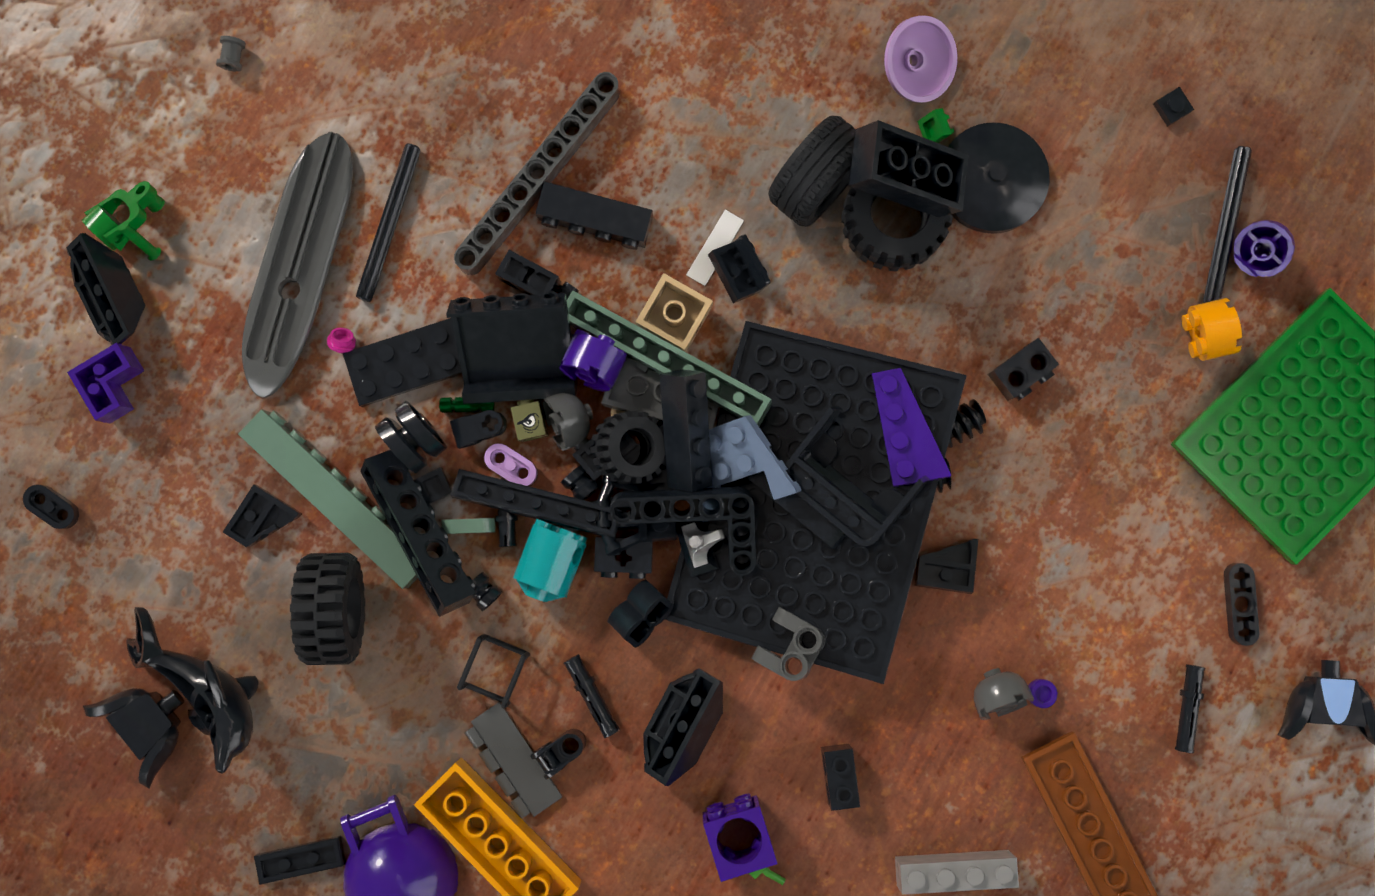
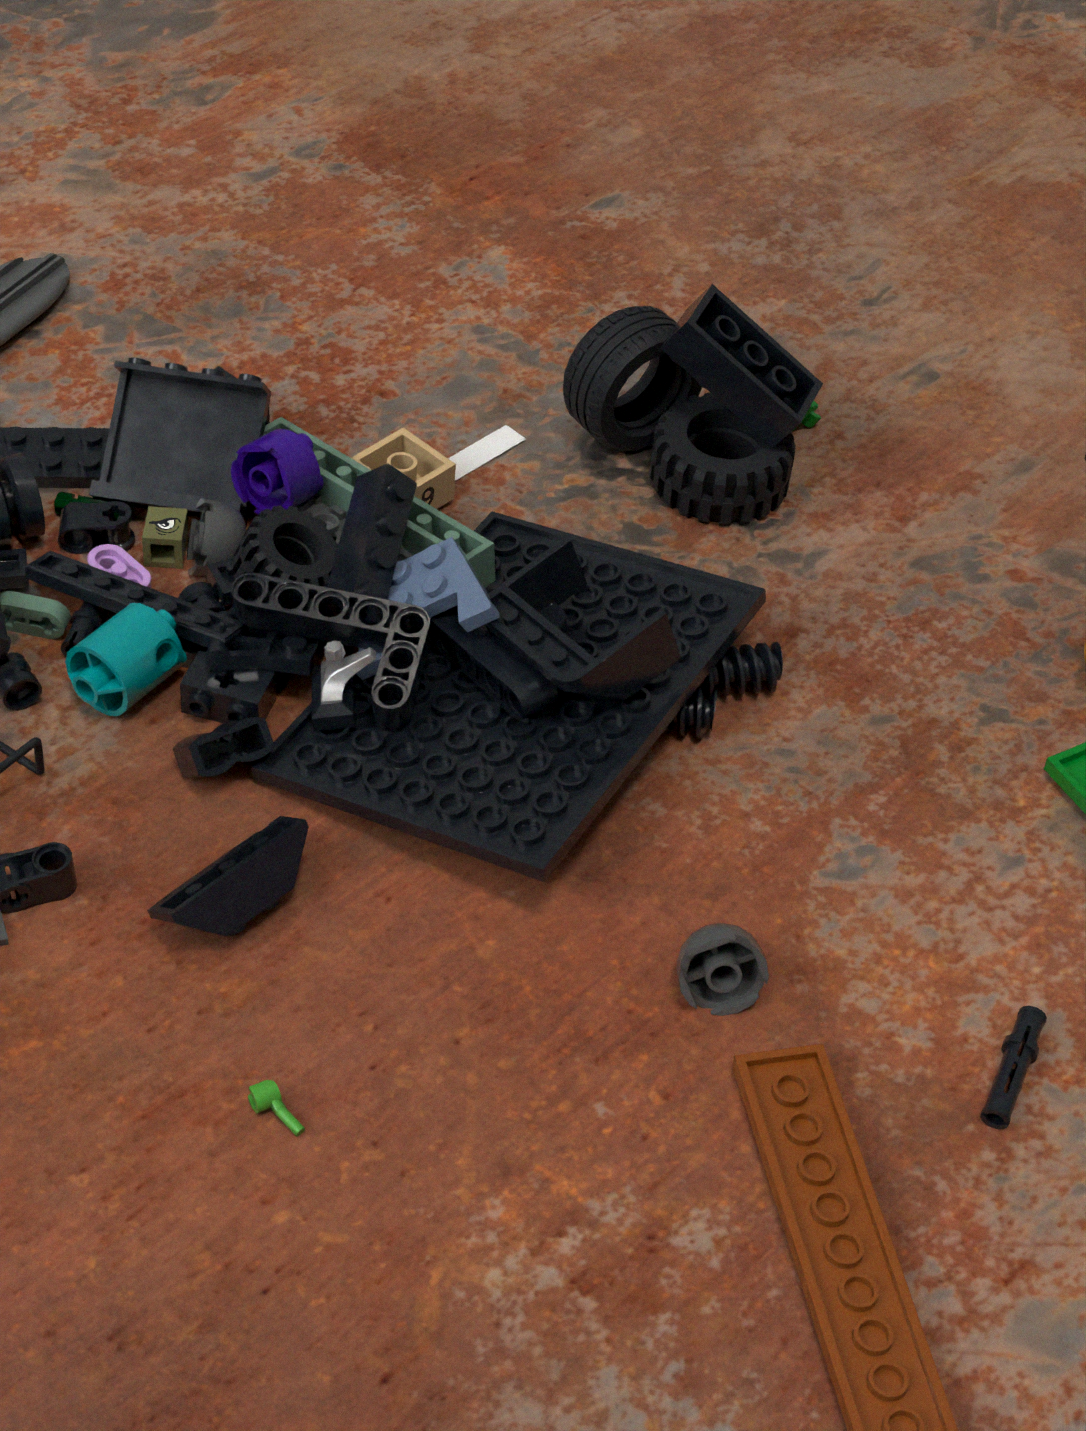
camera: 10 degrees right, 40 degrees down
black axle [356,143,420,302] -> none
dark grey beam [454,72,620,275] -> none
black brick [535,181,653,250] -> none
black pin [563,654,620,738] -> none
dark purple brick [702,793,777,882] -> none
black bracket [708,234,771,304] -> none
dark grey piece [751,607,825,681] -> none
black brick [821,743,860,811] -> none
dark purple wing [872,368,952,487] -> none
lavender dish [884,16,957,103] -> none
light grey brick [895,850,1019,895] -> none
black wing [915,539,979,594] -> none
black dish [948,122,1050,234] -> none
black brick [987,338,1059,401] -> none
dark purple tile [1029,679,1058,708] -> none

